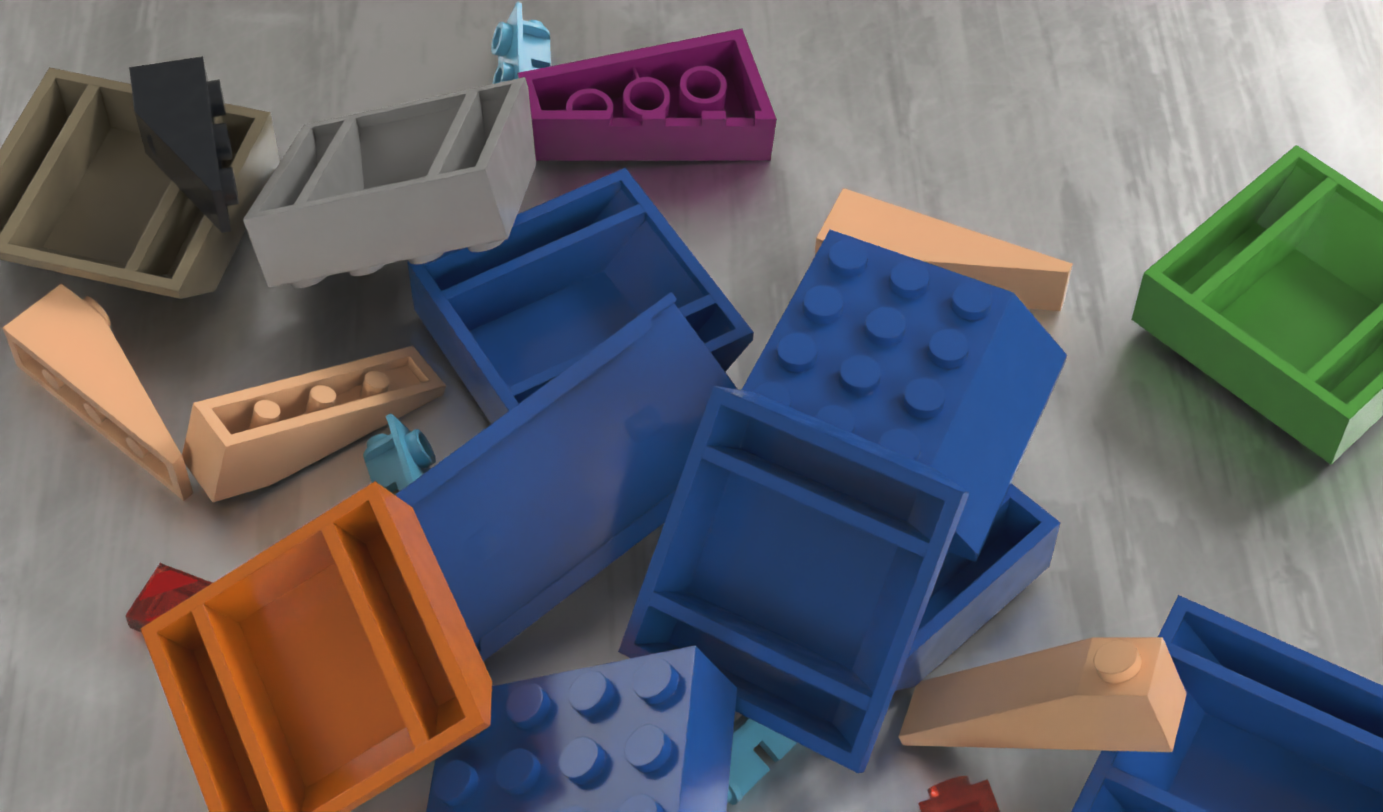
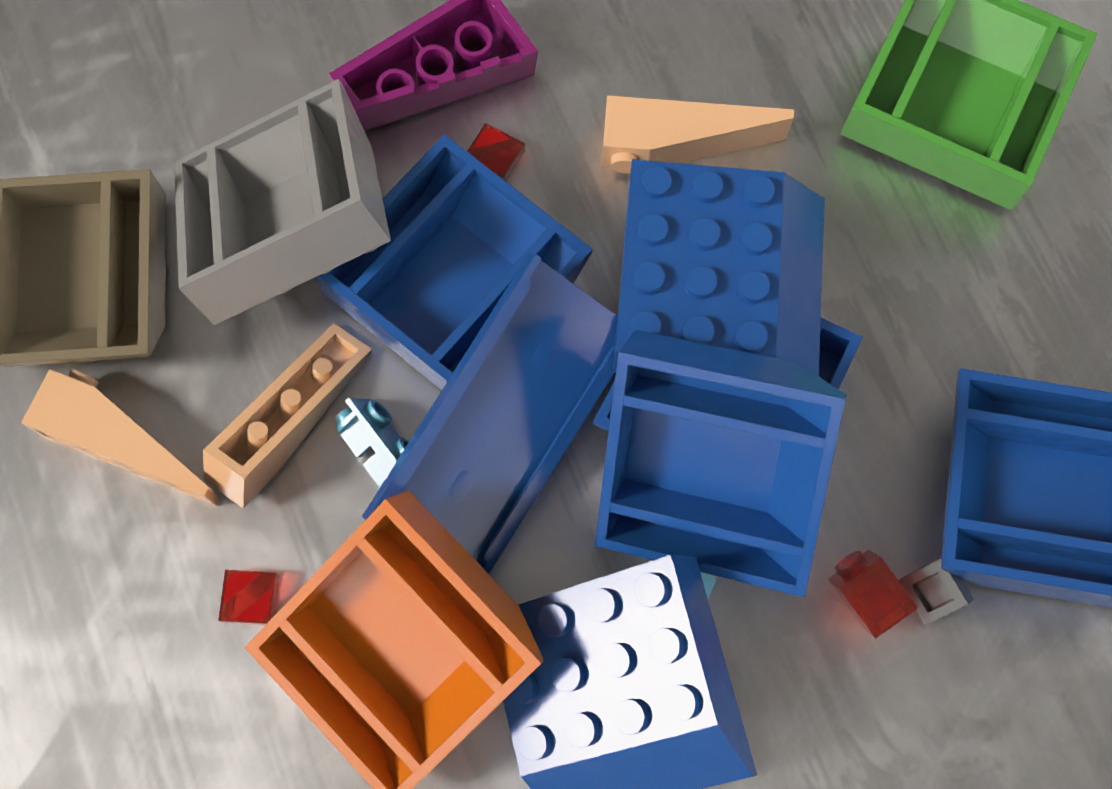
camera: 20 degrees left, 20 degrees up
black slope [129,56,239,233] -> none
medium azure hinge [491,2,551,84] -> none
light nougat slope [898,637,1187,752] -> none
none -> clear red tile [467,123,525,181]

